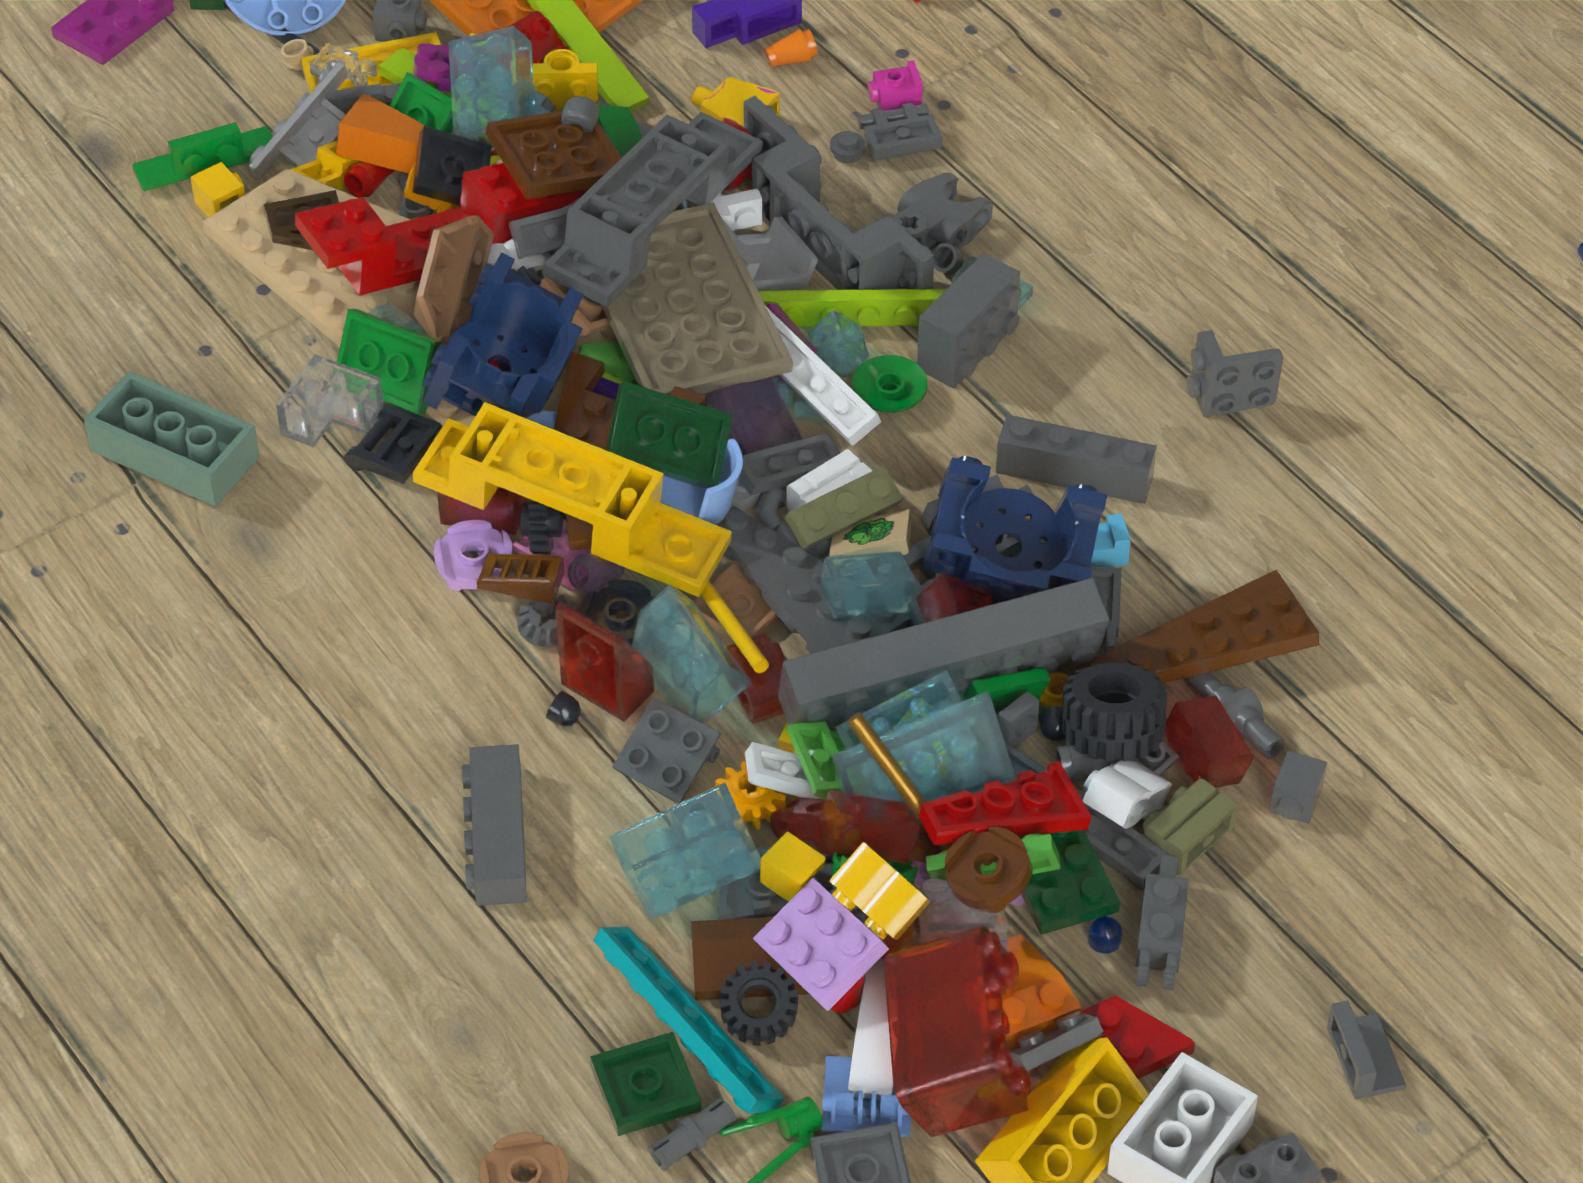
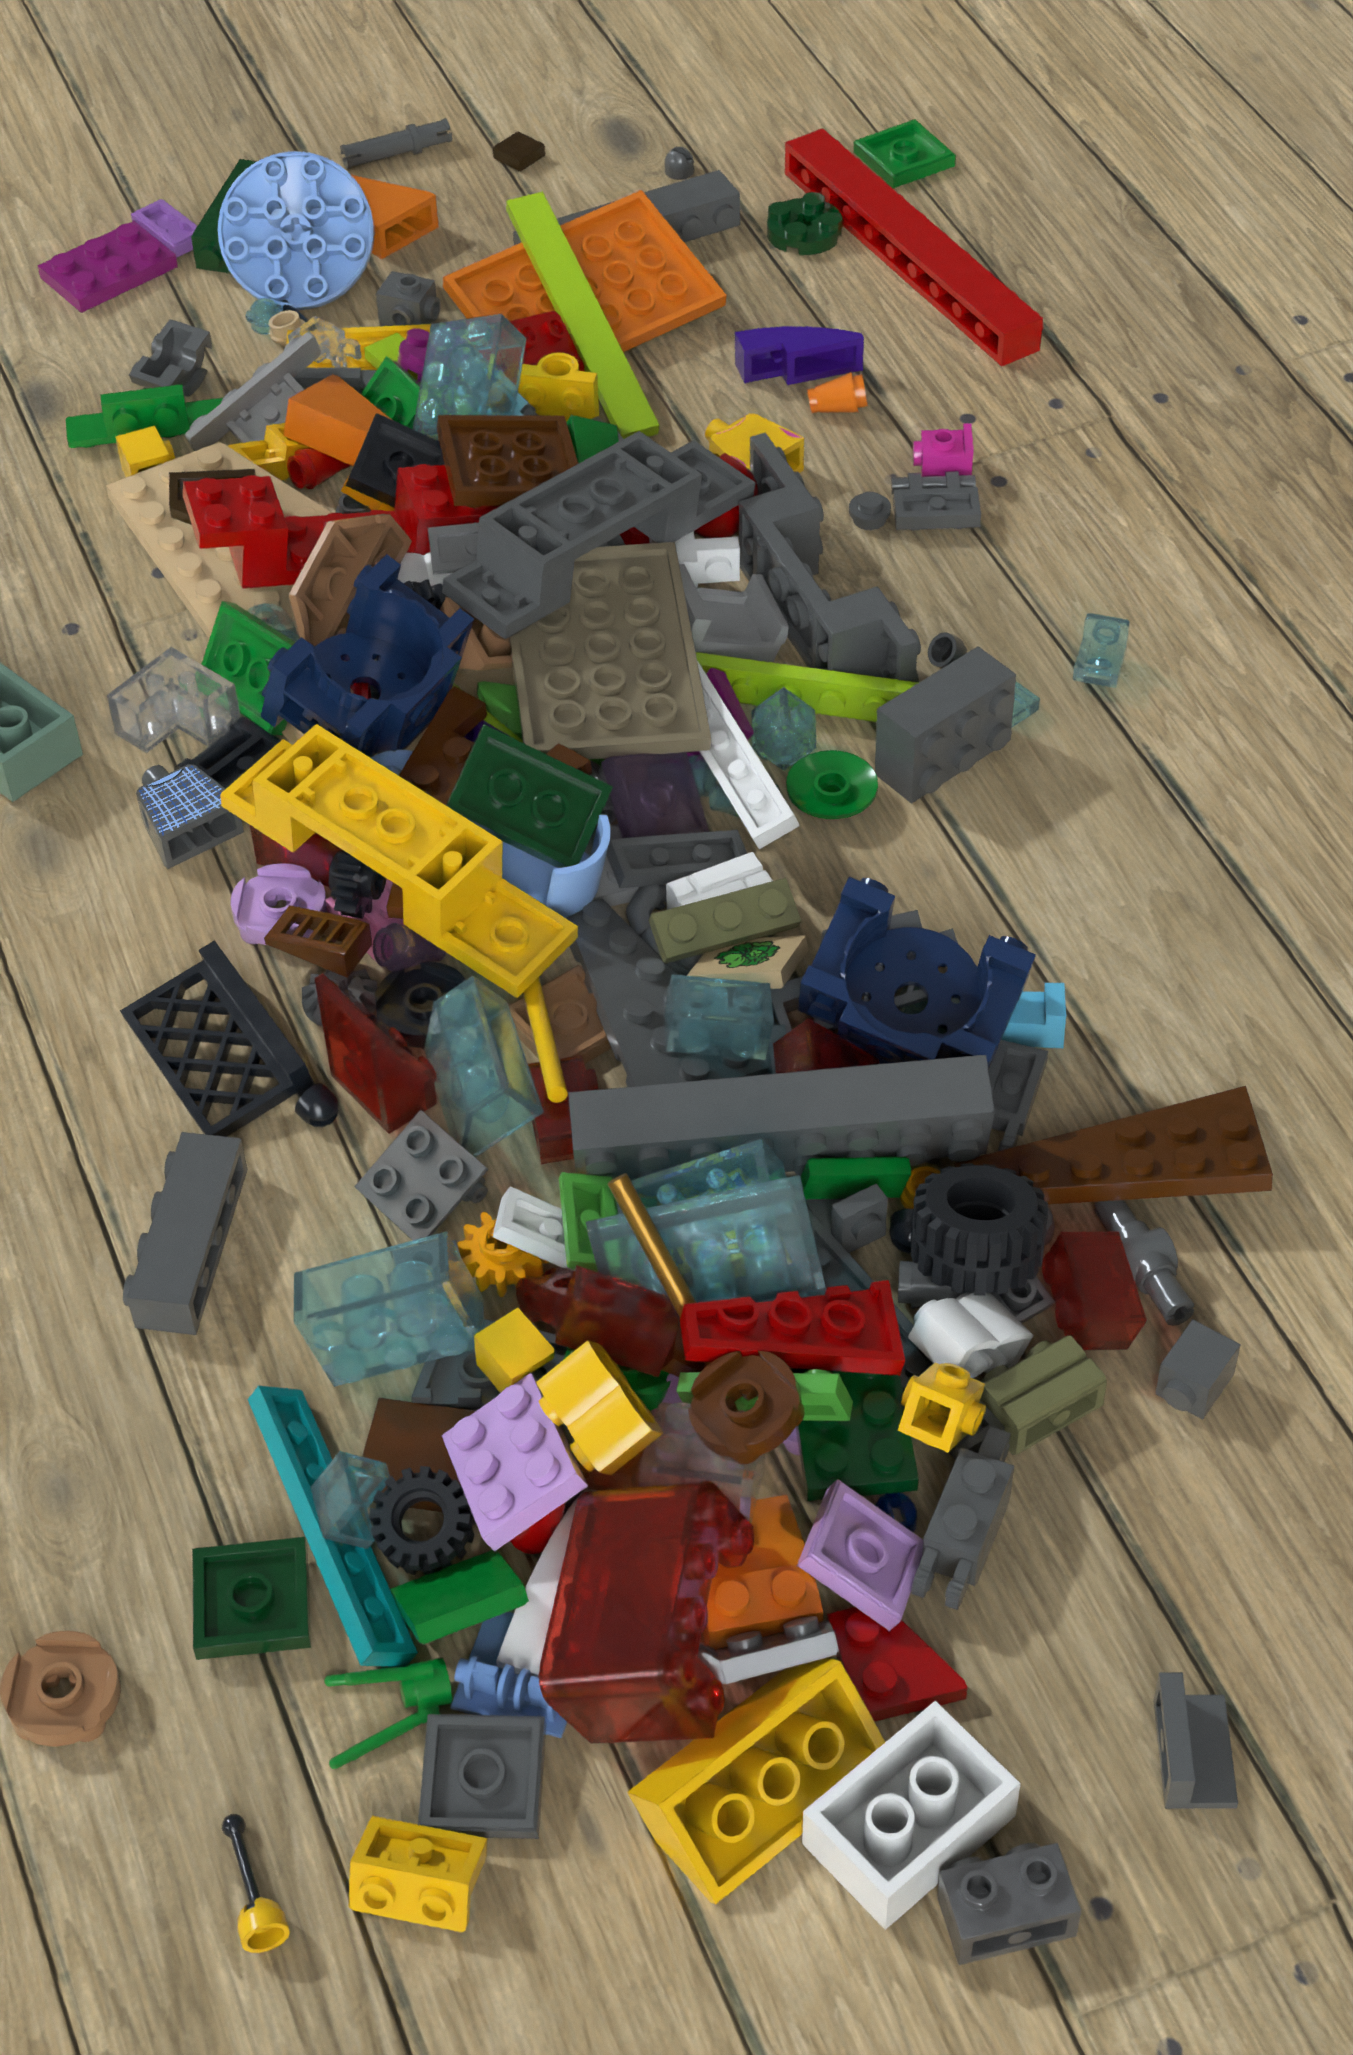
camera: 15 degrees right, 0 degrees up
dark grey piece [561,96,600,133] -> none
dark grey pin [648,1097,736,1171] -> none
dark grey piece [892,173,993,250] -> none
dark grey brick [996,415,1157,504] -> none
dark grey bracket [1187,330,1283,417] -> none
none -> black fence [120,940,315,1137]
none -> dark grey cylinder [129,319,212,397]
none -> dark grey torso [136,764,244,869]
none -> clear light blue plate [246,298,283,334]
none -> clear light blue panel [311,1451,390,1549]
none -> green tile [390,1550,529,1645]
none -> lavender plate [797,1479,923,1631]
none -> yellow brick [898,1362,986,1452]
none -> clear light blue bracket [1073,613,1130,688]

